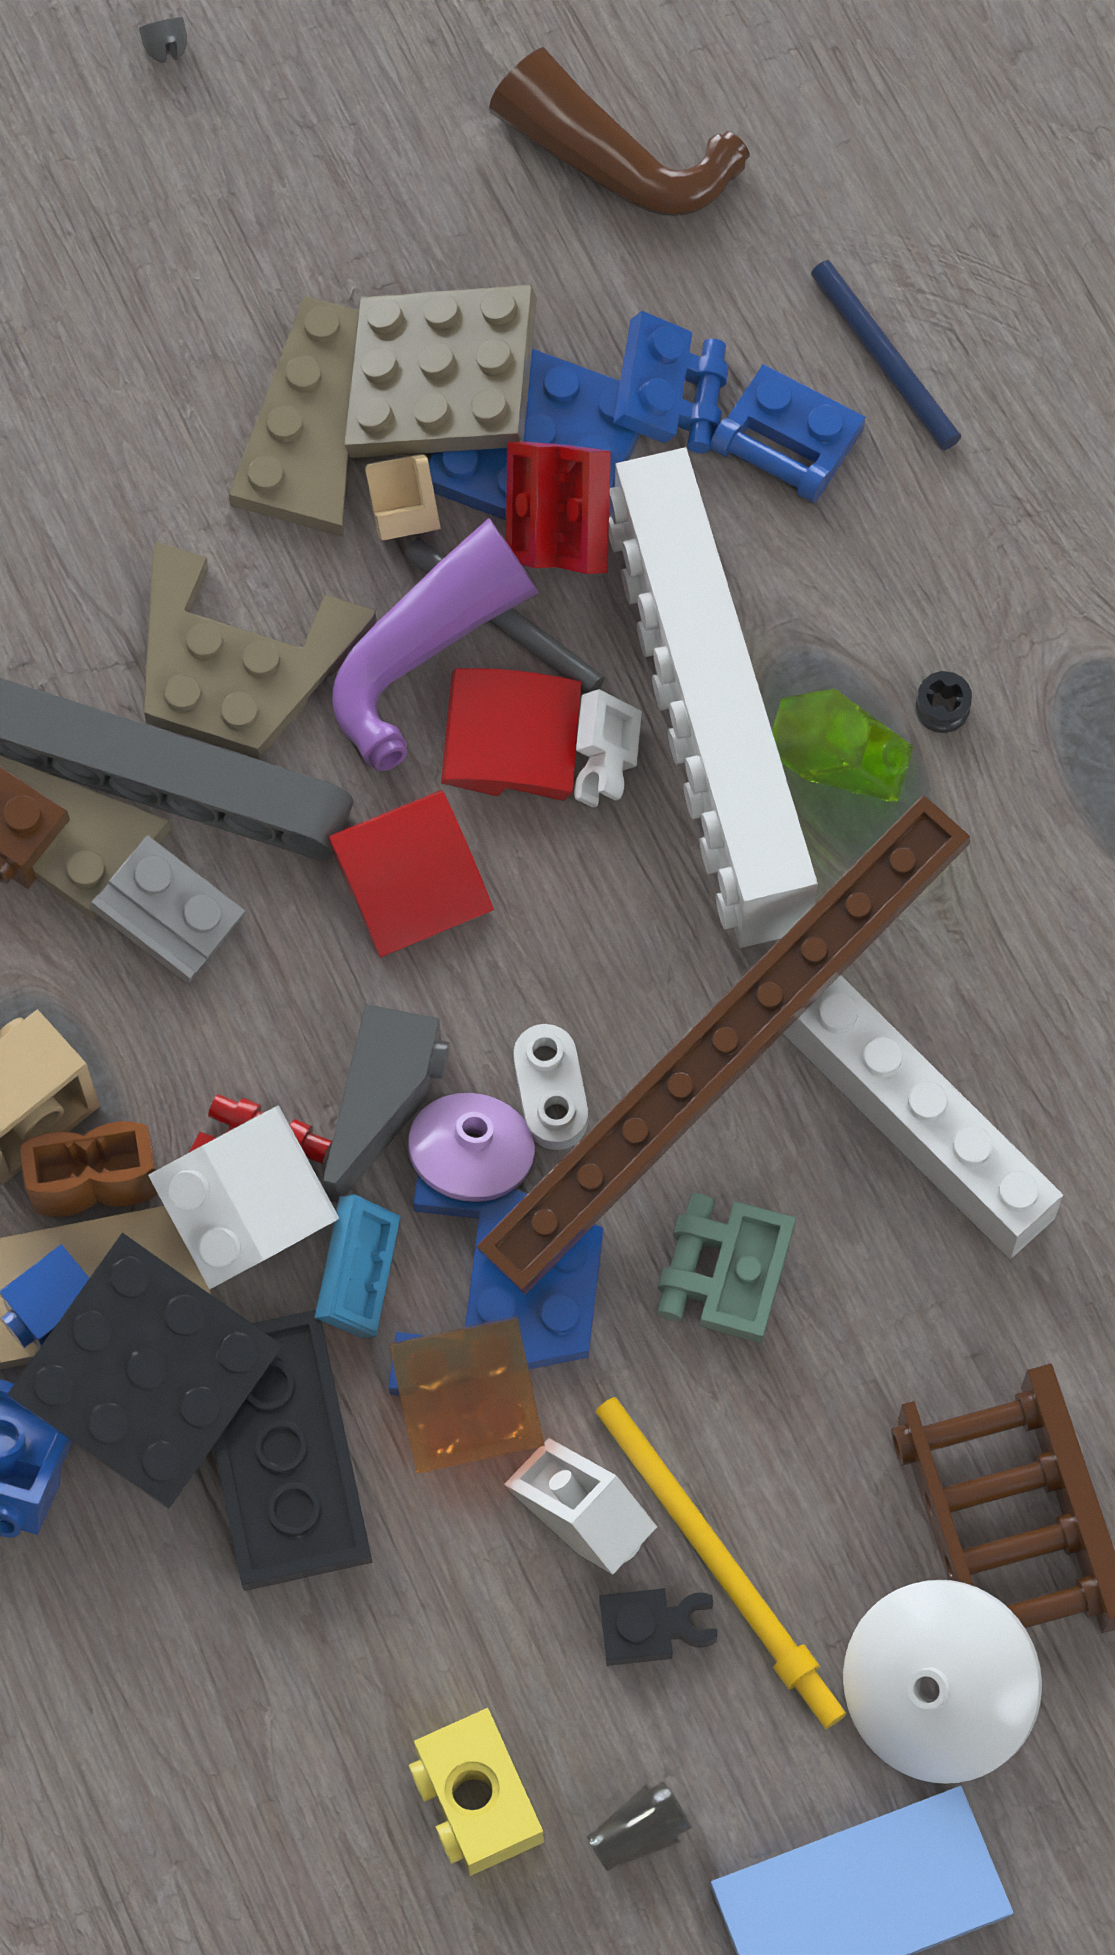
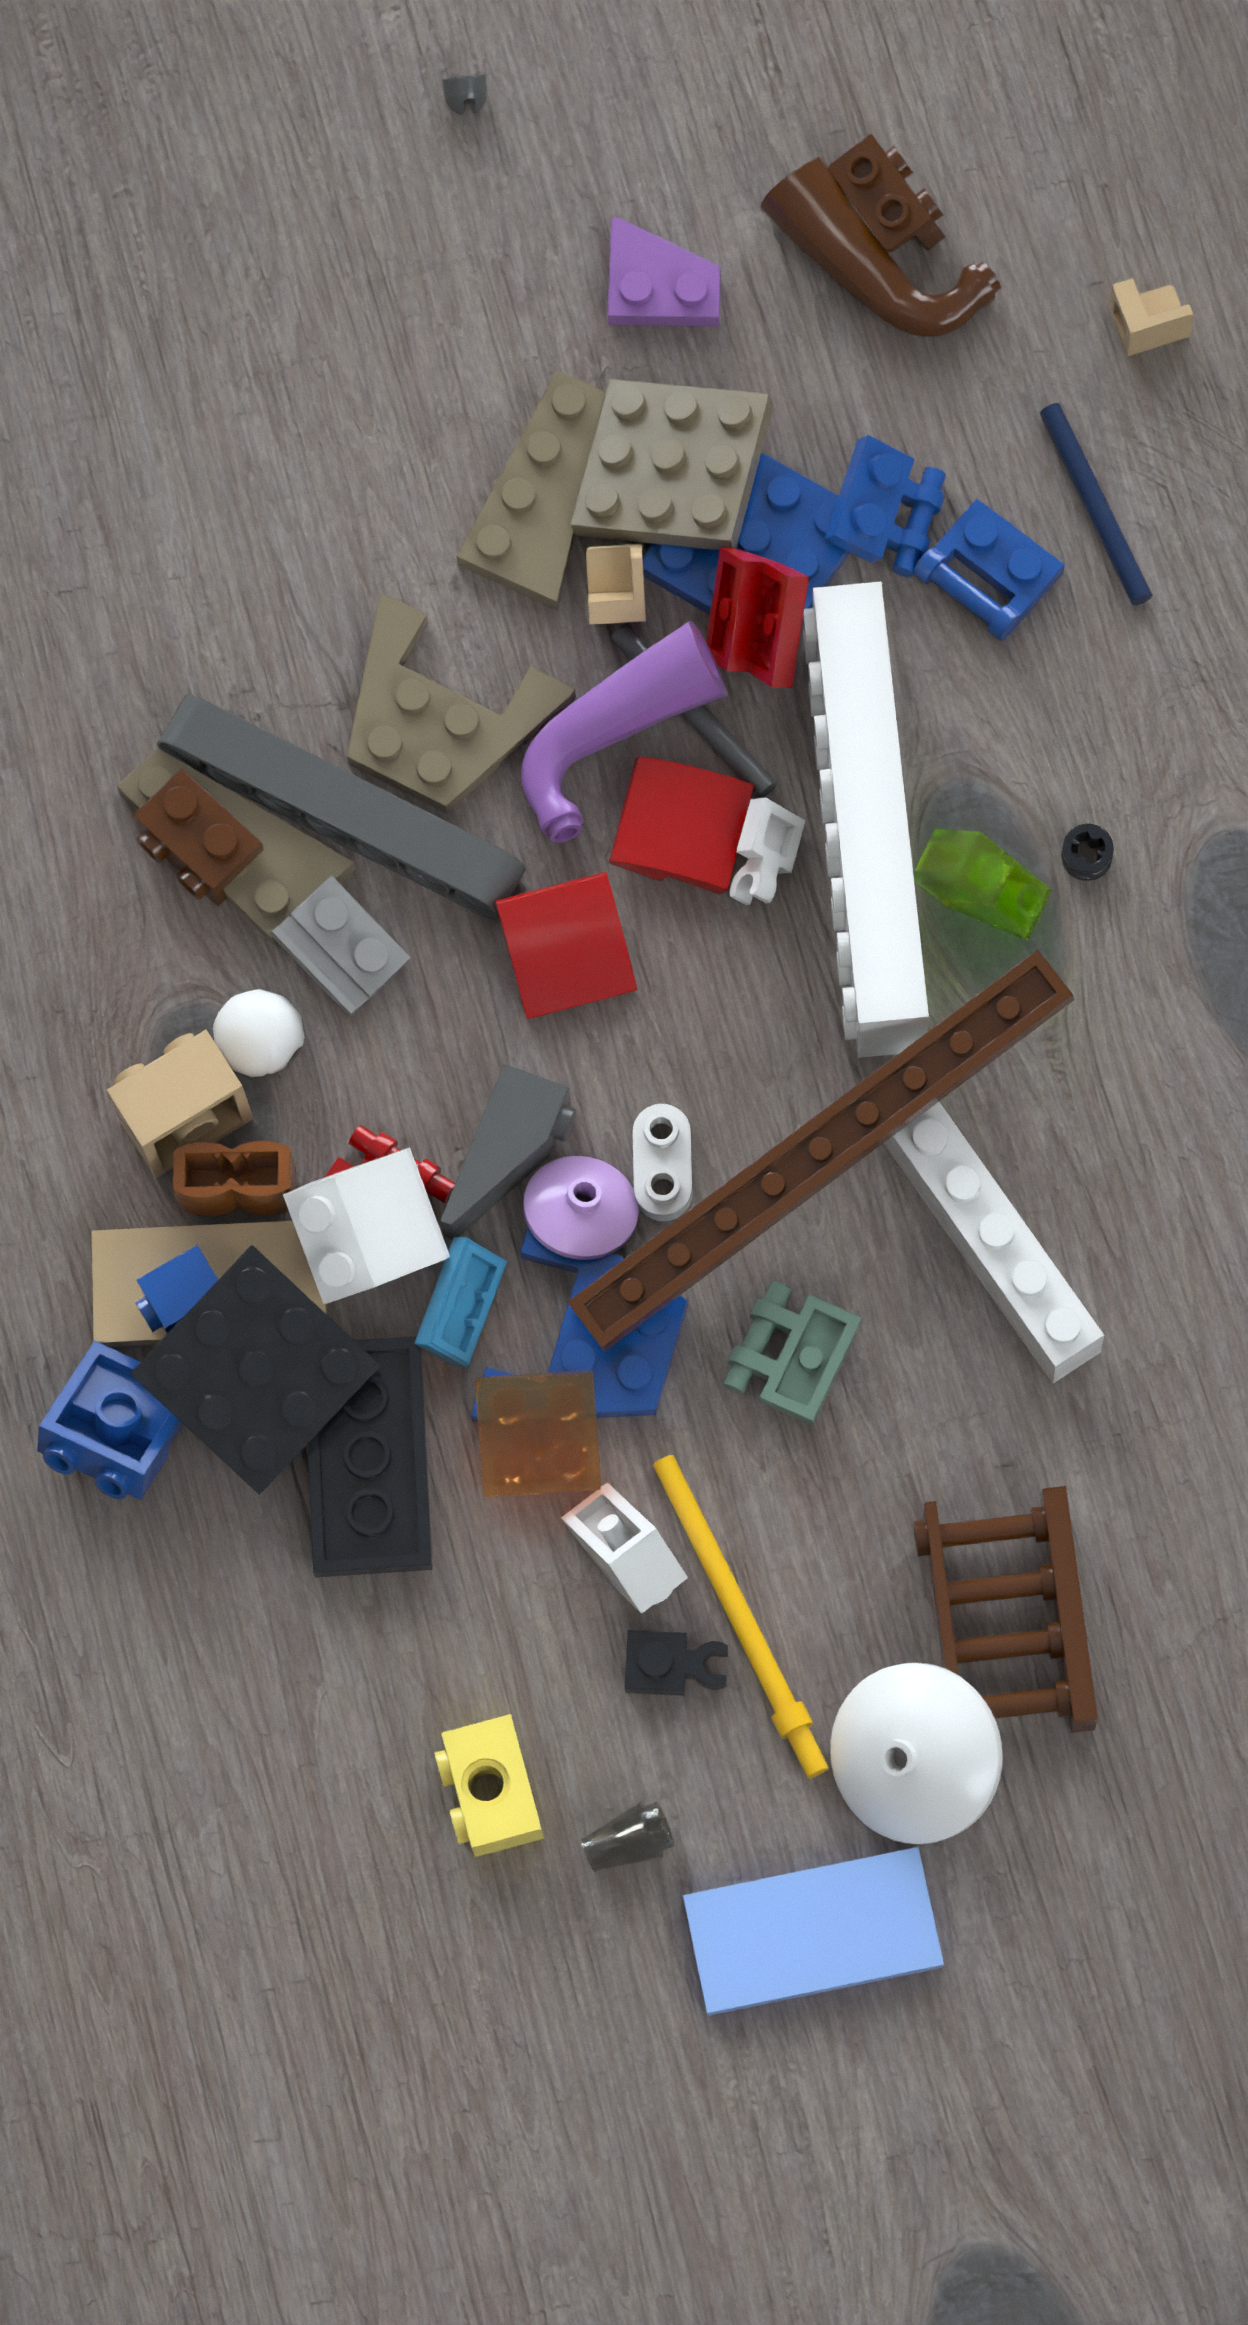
camera: 15 degrees right, 5 degrees up
none -> white hair [213,989,304,1077]
none -> medium lavender wing [608,218,721,327]
none -> reddish brown bracket [829,133,946,253]
none -> tan panel [1109,278,1194,356]

